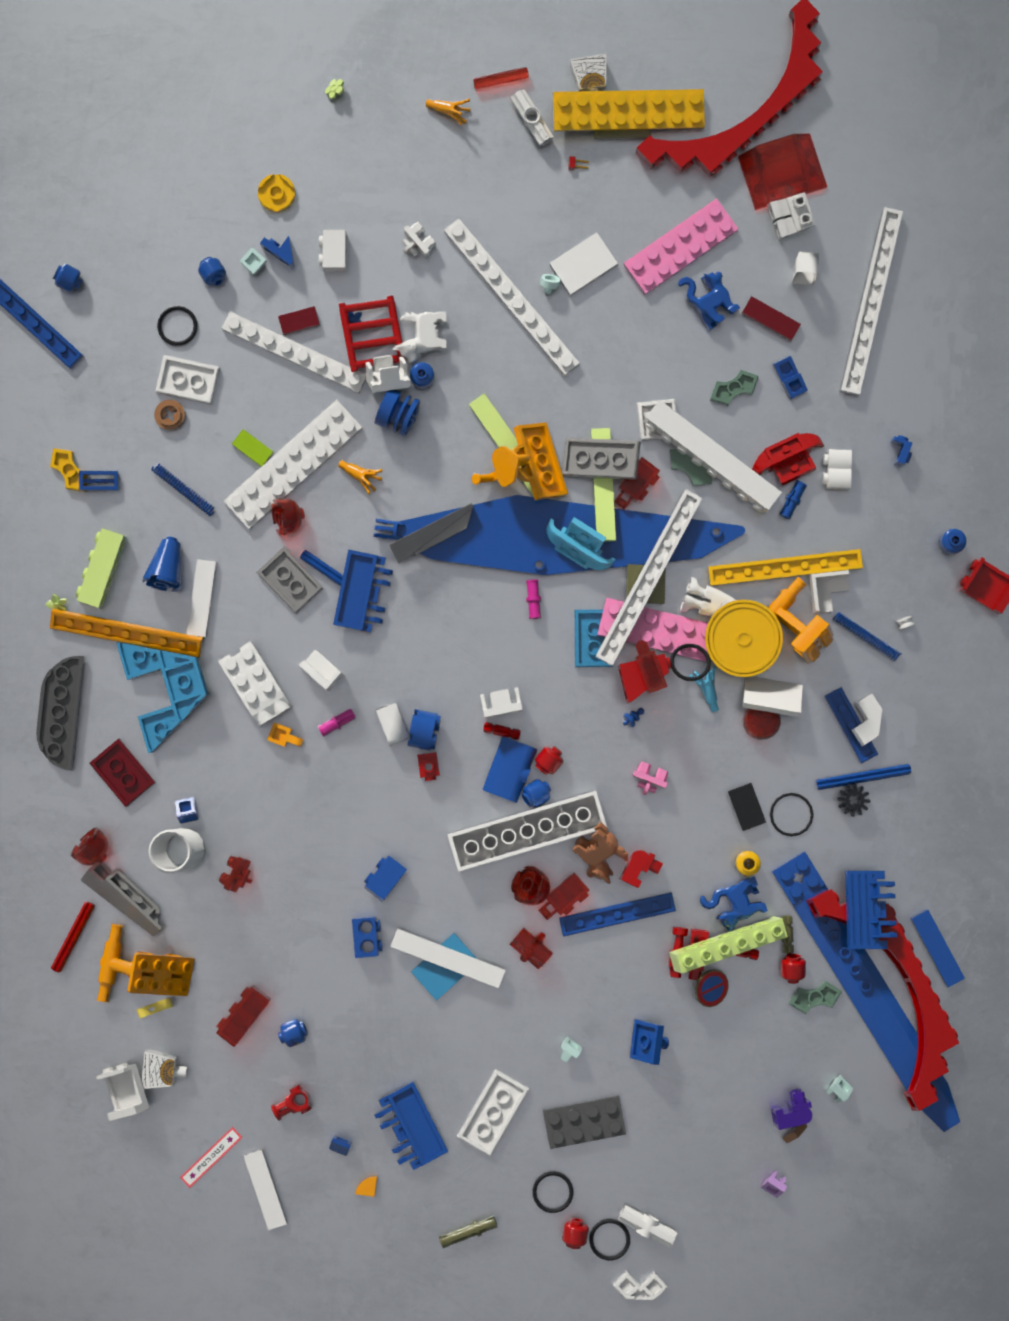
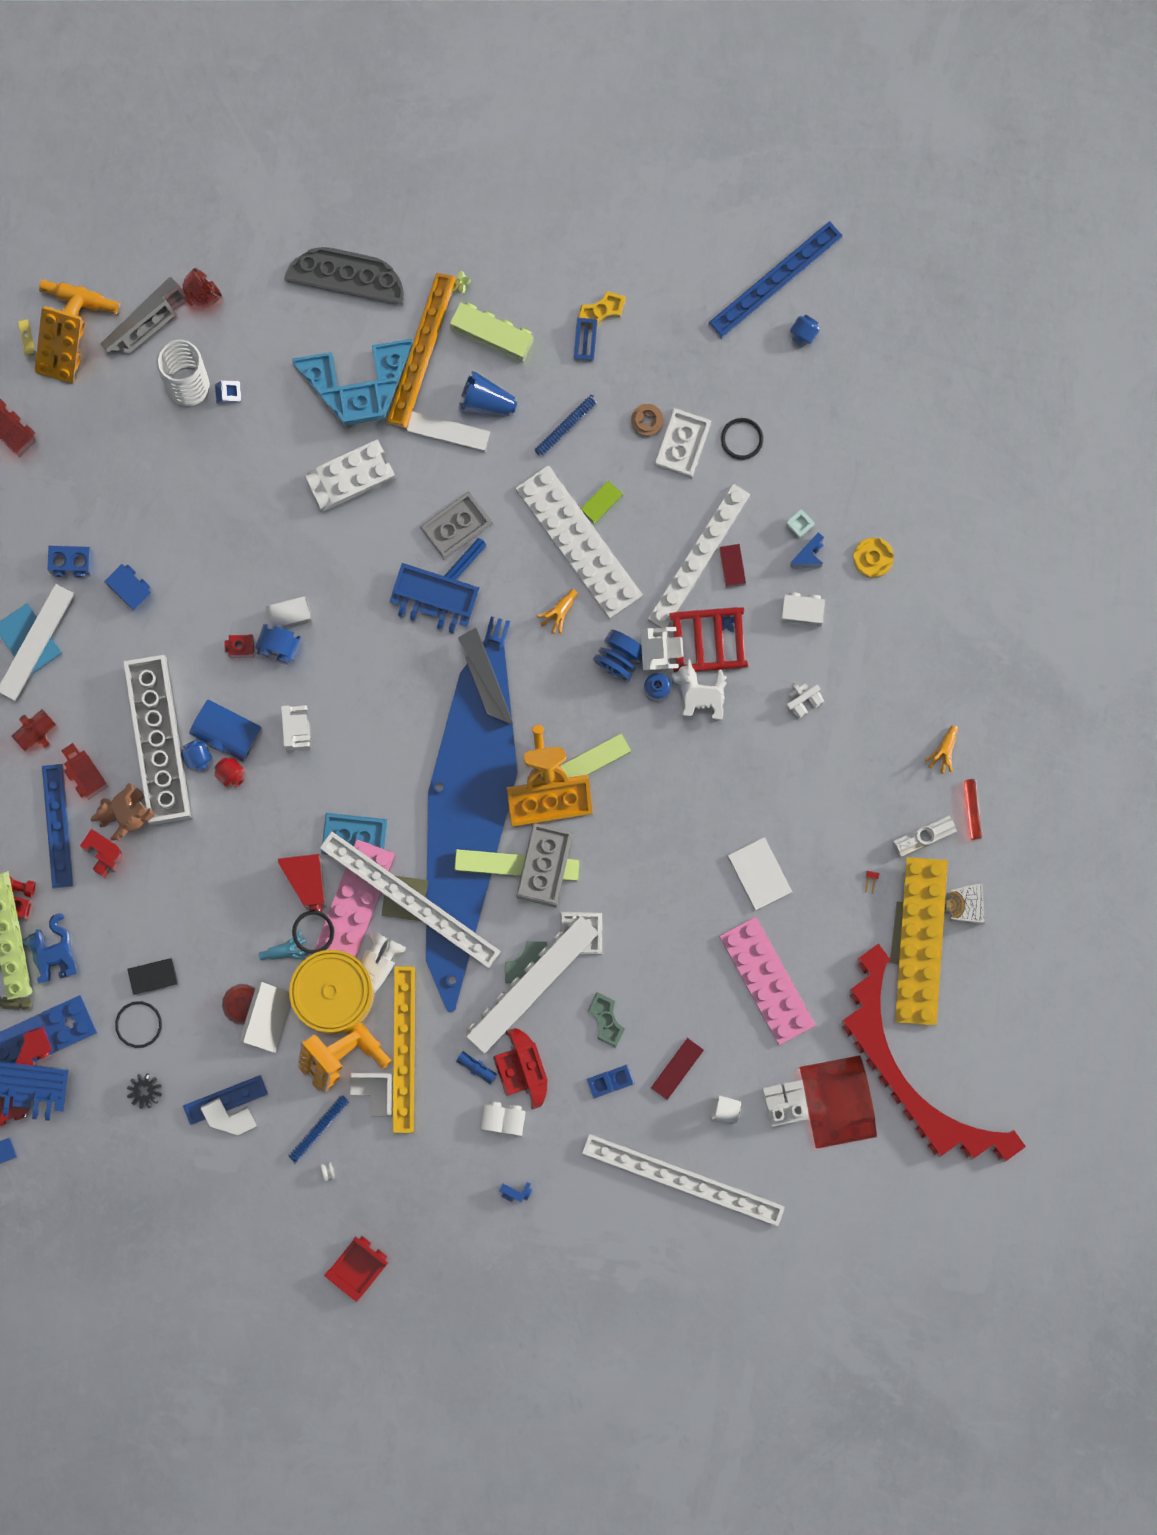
camera: 85 degrees right, 5 degrees down
red axle [51,901,95,973] -> none
dark red tile [89,738,156,807] -> none
blue head [198,257,226,286] -> none
clear red hips [219,856,253,892] -> none
light orange plate [267,722,303,747] -> none
clear red cylinder [271,498,305,537] -> none
white panel [299,650,344,691] -> none
dark pink axle [318,709,356,737] -> none
yellowish green plant [325,79,344,99] -> none
white plate [444,218,580,376] -> none
red axle [483,722,521,740] -> none
clear red cylinder [511,866,551,906] -> none
dark pink pin [526,579,541,619] -> none
light aqua tile [540,274,560,294] -> none
medium azure plate [546,517,616,570] -> none
clear red brick [614,457,660,510] -> none
blue hair [623,708,645,727] -> none
bright pink hips [632,761,668,796] -> none
clear red brick [635,640,668,694] -> none
blue animal [678,271,740,331] -> none
yellow head [735,851,761,876] -> none
blue axle [816,764,911,790] -> none
blue head [940,529,967,554] -> none

